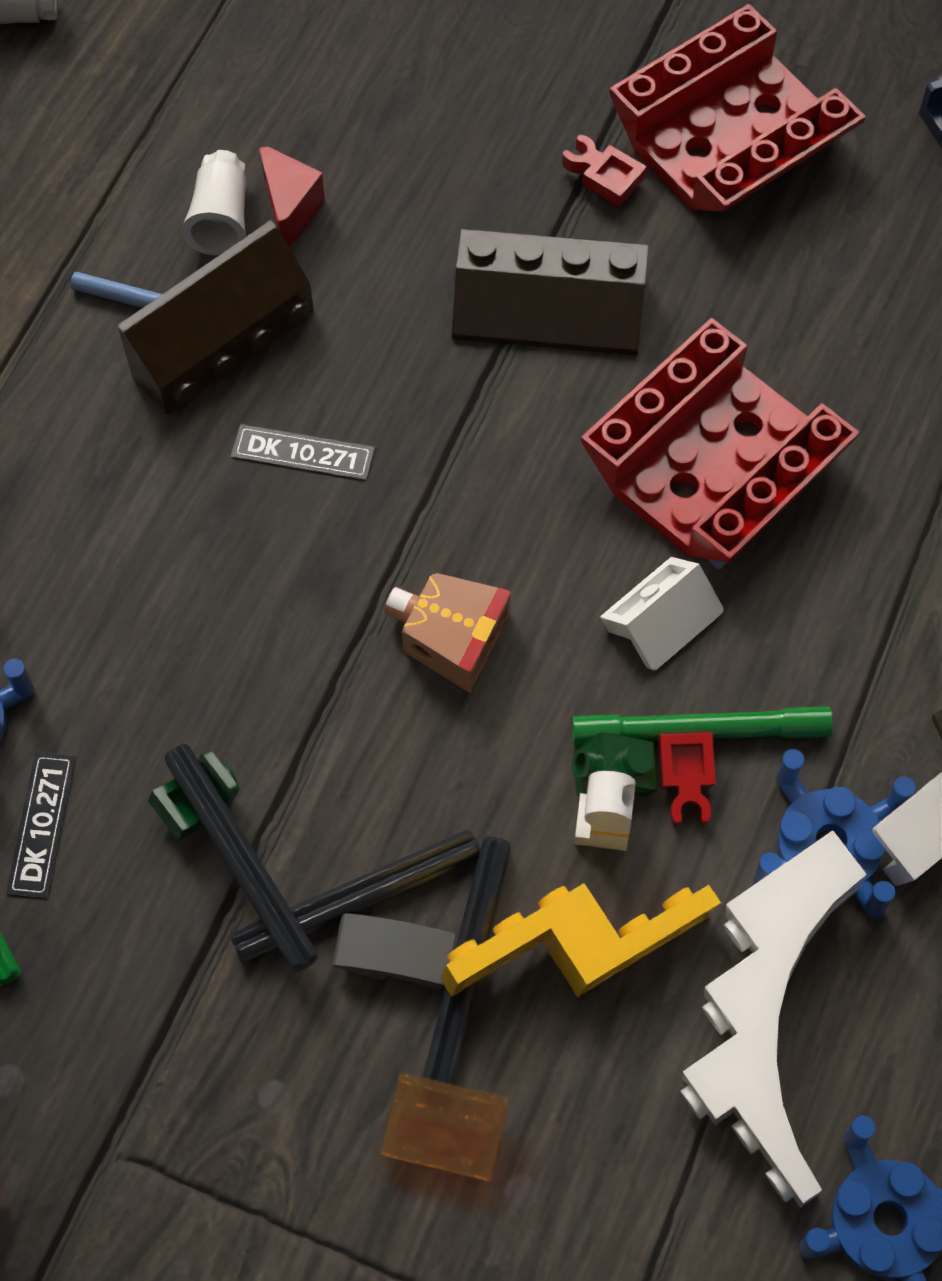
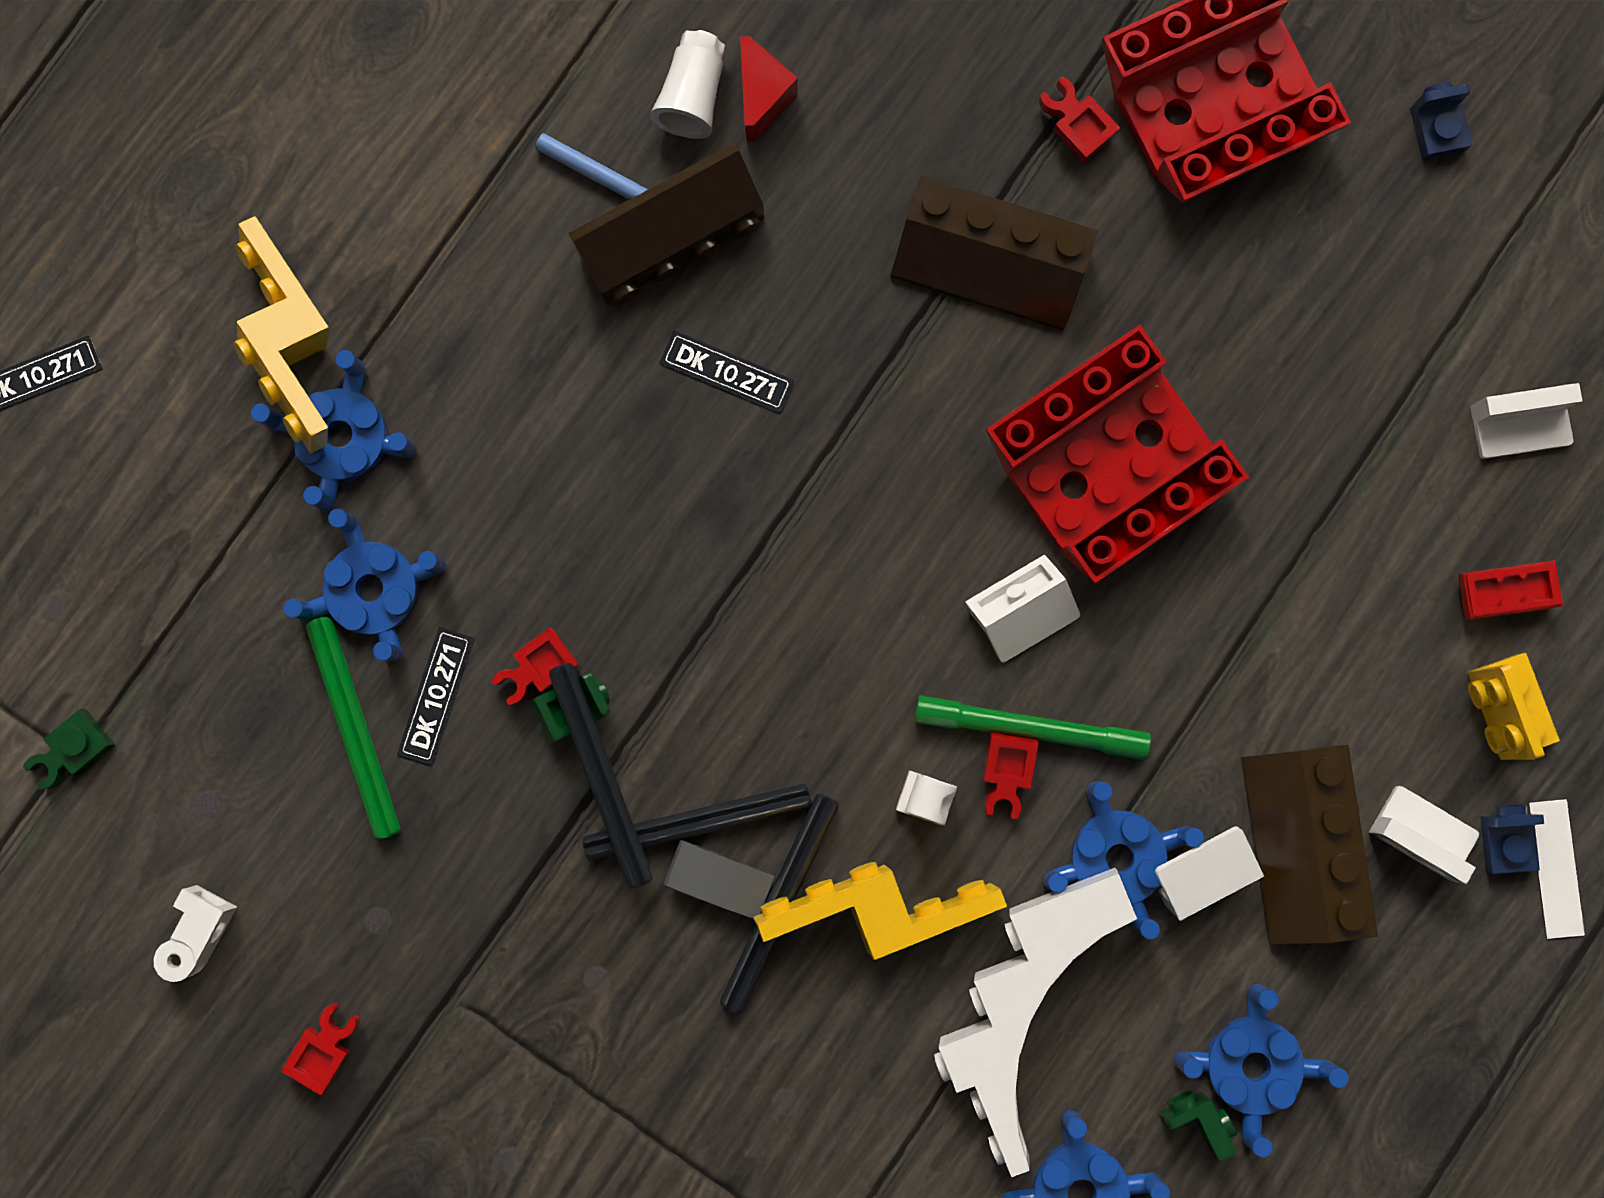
camera: 15 degrees right, 20 degrees up
clear orange plate [381,1072,510,1182] -> none
nougat torso [384,573,511,692] -> none
dark green bracket [572,732,657,797] -> none
none -> red plate [492,627,580,705]

